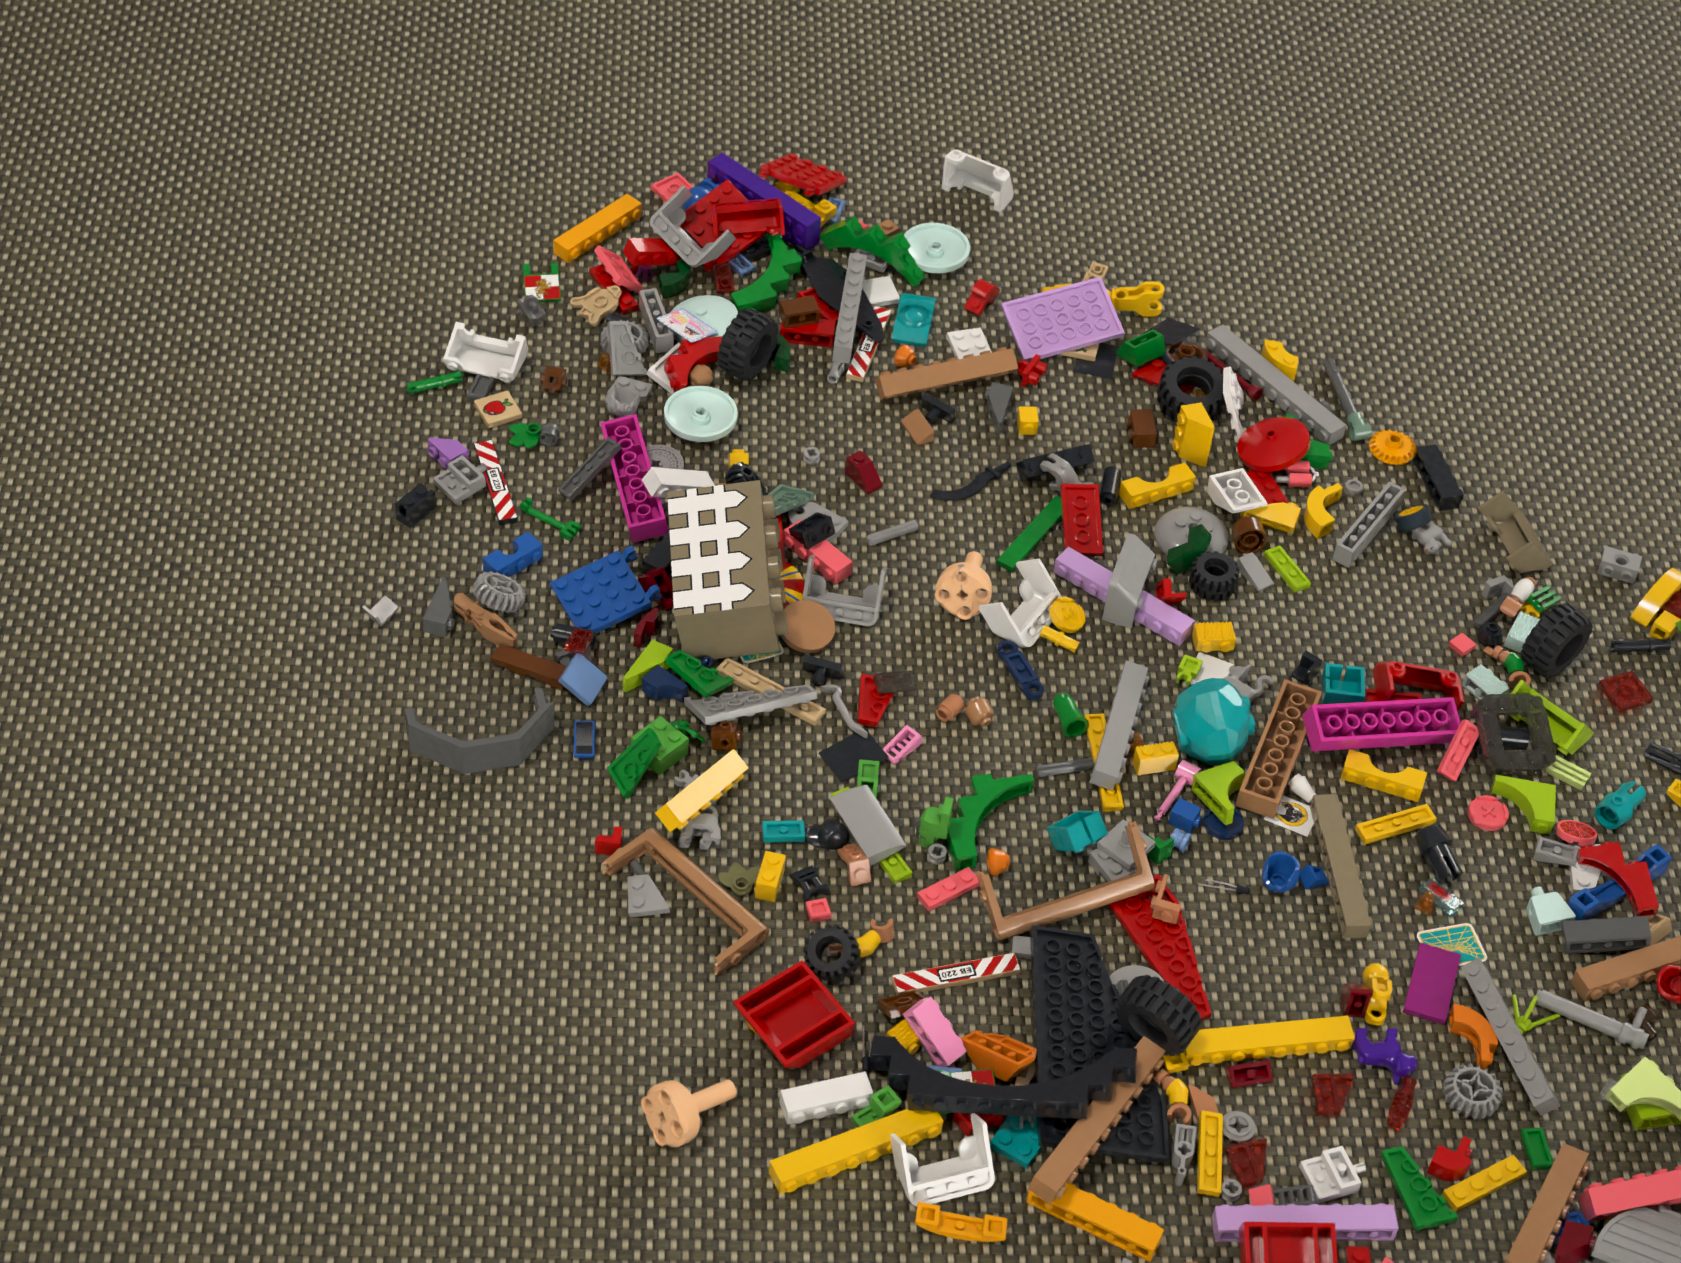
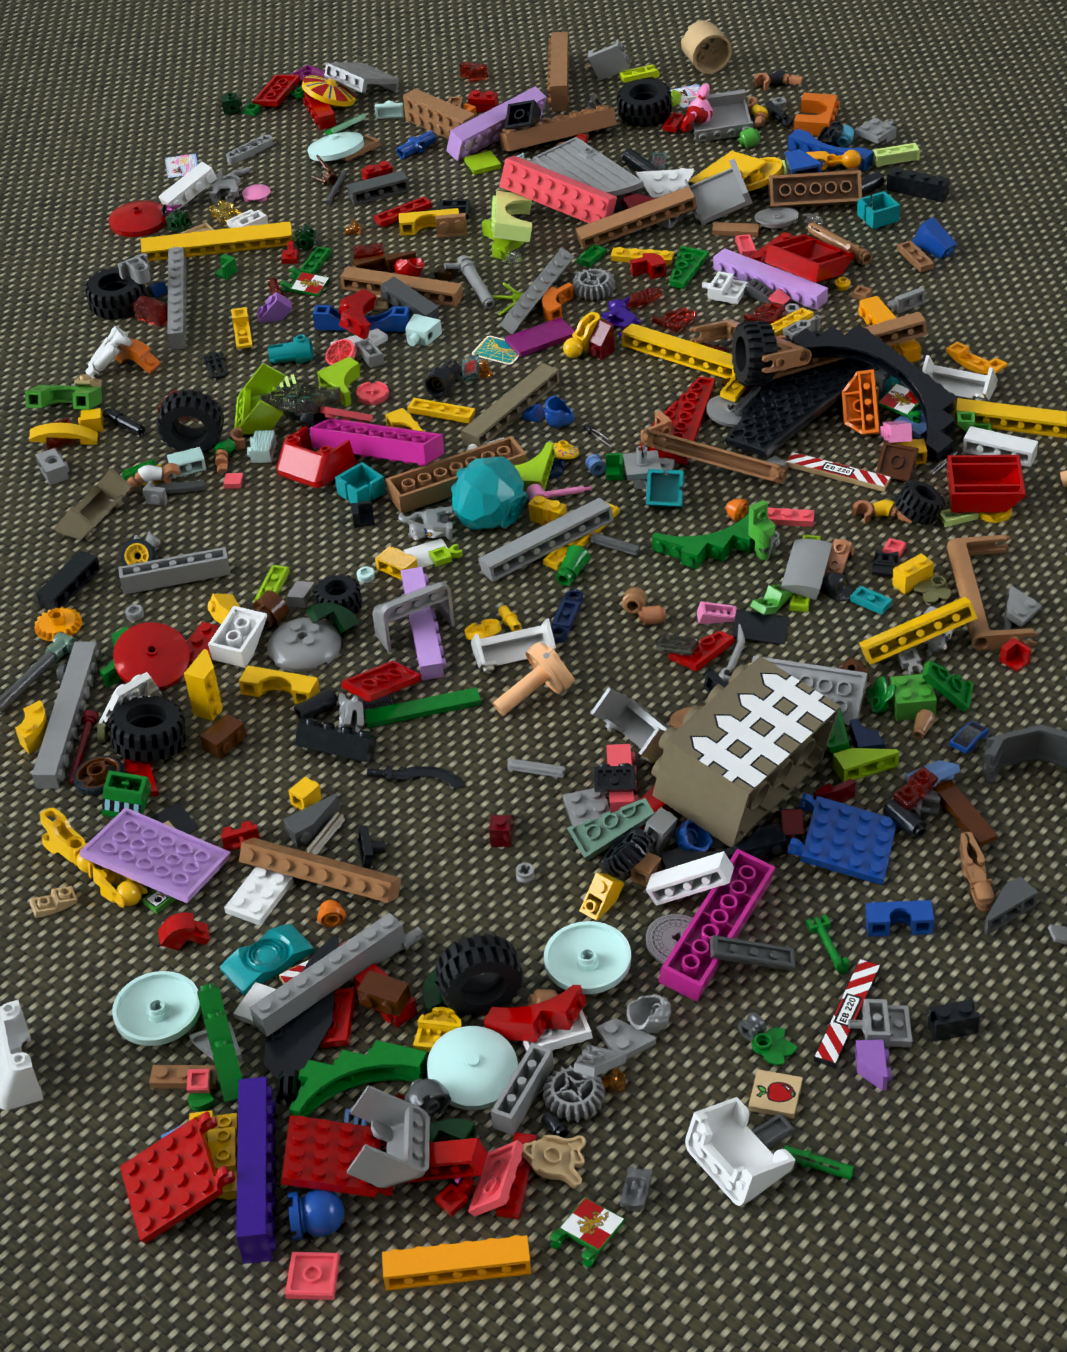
camera: 130 degrees left, 5 degrees down
light grey gear [473,571,526,613] -> none
reddish brown brick [540,366,568,394] -> none
clear sticker [656,308,718,343] -> none
red windscreen [711,198,785,241] -> none
medium nougat slope [901,409,934,446] -> none
black sticker [1142,318,1200,345] -> none
red panel [1155,578,1187,605] -> none
blue brick [1168,798,1202,834] -> none
yellow arch [1304,483,1343,539] -> none
black cone [1477,622,1503,647] -> none
none -> dark tan axle [305,812,345,855]
none -> light aqua tile [357,566,375,583]
none -> dark grey cylinder [404,1079,451,1119]
none -> yellow dish [553,440,579,459]
none -> medium nougat piece [690,319,812,373]
none -> medium nougat cone [912,709,935,739]

